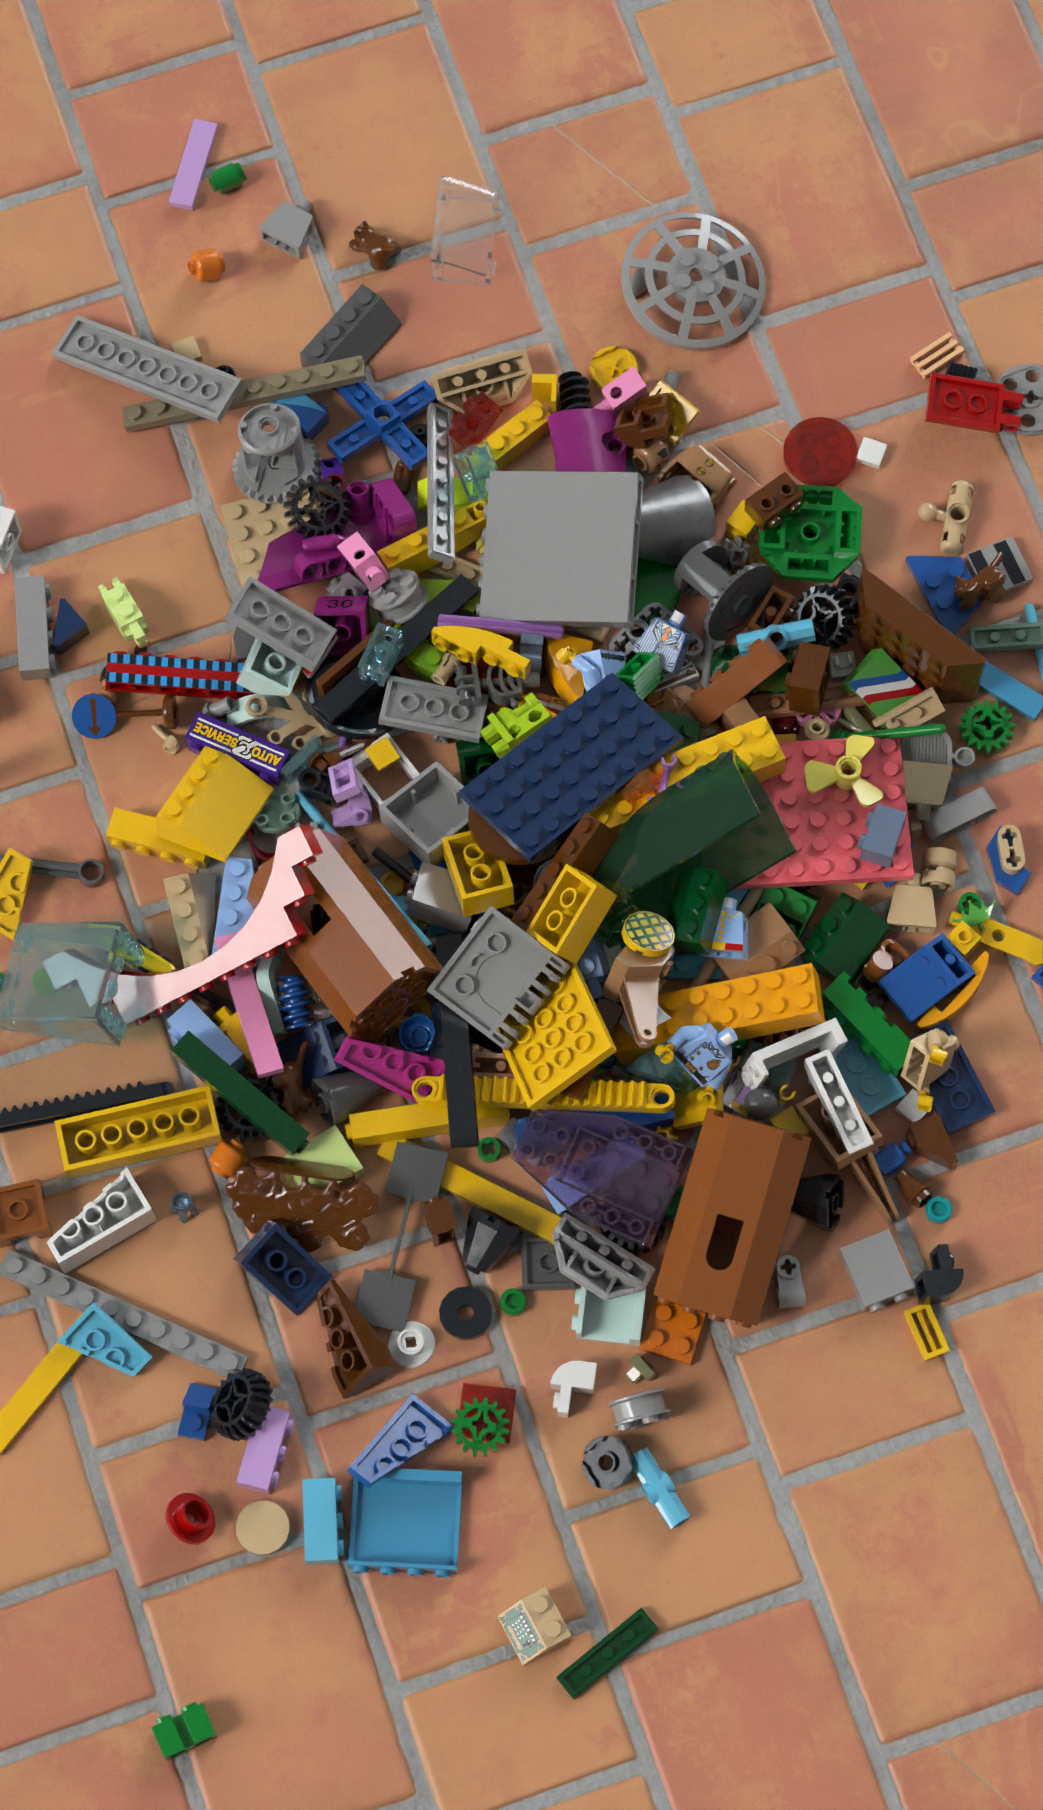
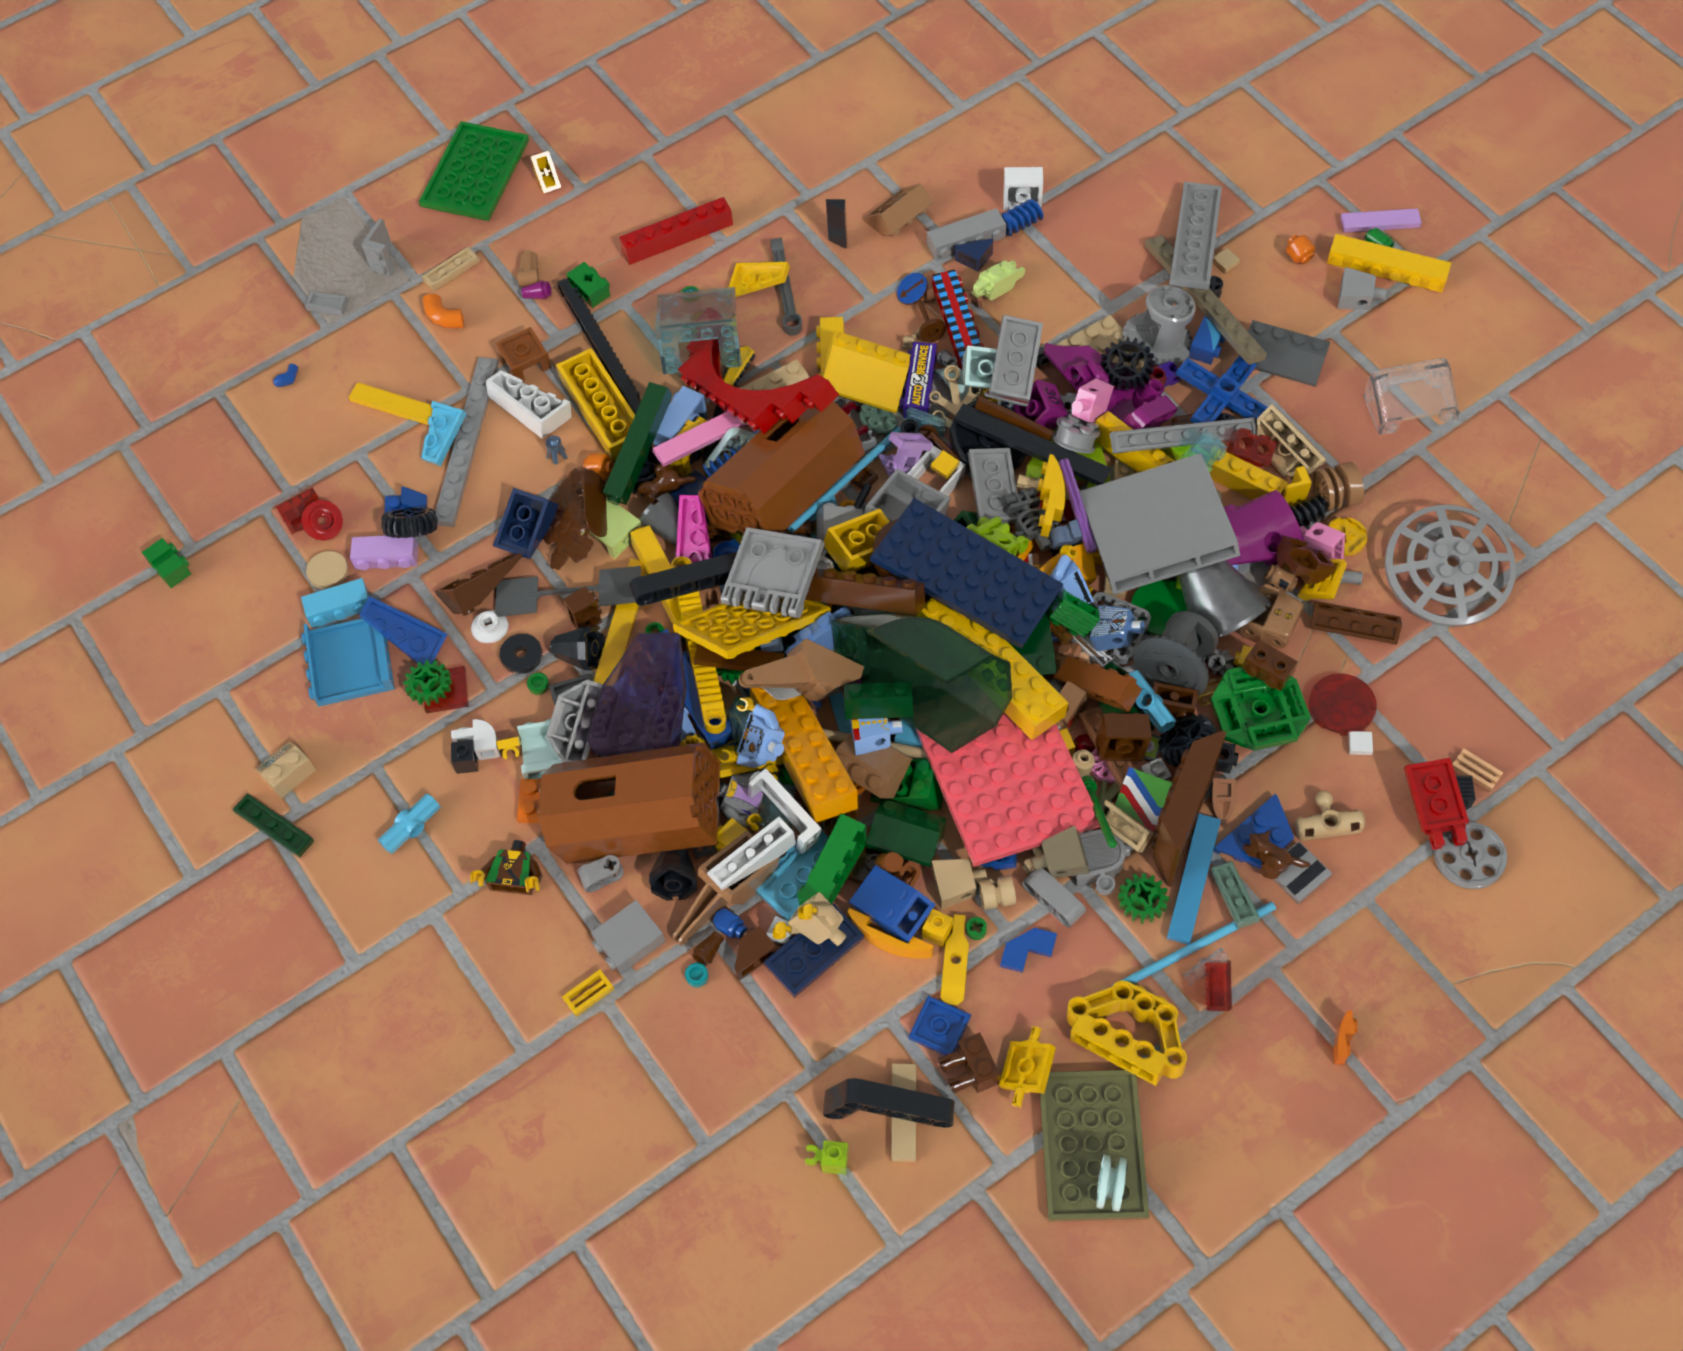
camera: 75 degrees right, 10 degrees down
reddish brown animal [349,221,402,270] -> none
clear light blue brick [358,622,403,687] -> none
yellow brick [526,864,617,964] -> none
tile [582,1436,634,1490] -> none
light grey wheel [607,1388,671,1432] -> none
clear orange cone [620,767,660,804] -> none
tile [621,911,675,957] -> none
olive tile [625,1353,659,1384] -> none
medium lavender piece [647,754,677,804] -> none
dark grey piece [744,1087,777,1120] -> none
light yellow piece [805,735,883,807] -> none
sand blue brick [857,803,907,868] -> none
black brick [914,1244,964,1305] -> none
bright green piece [953,900,996,931] -> none
tan beam [997,825,1025,875] -> none
none -> clear red arch [276,487,319,534]
none -> black brick [451,740,479,774]
none -> torso [470,840,542,895]
none -> yellow tile [496,736,521,759]
none -> blue piece [1001,199,1044,237]
none -> reddish brown fence [1310,601,1402,645]
none -> medium nougat wheel [1312,462,1364,512]
none -> yellow brick [1327,234,1452,293]

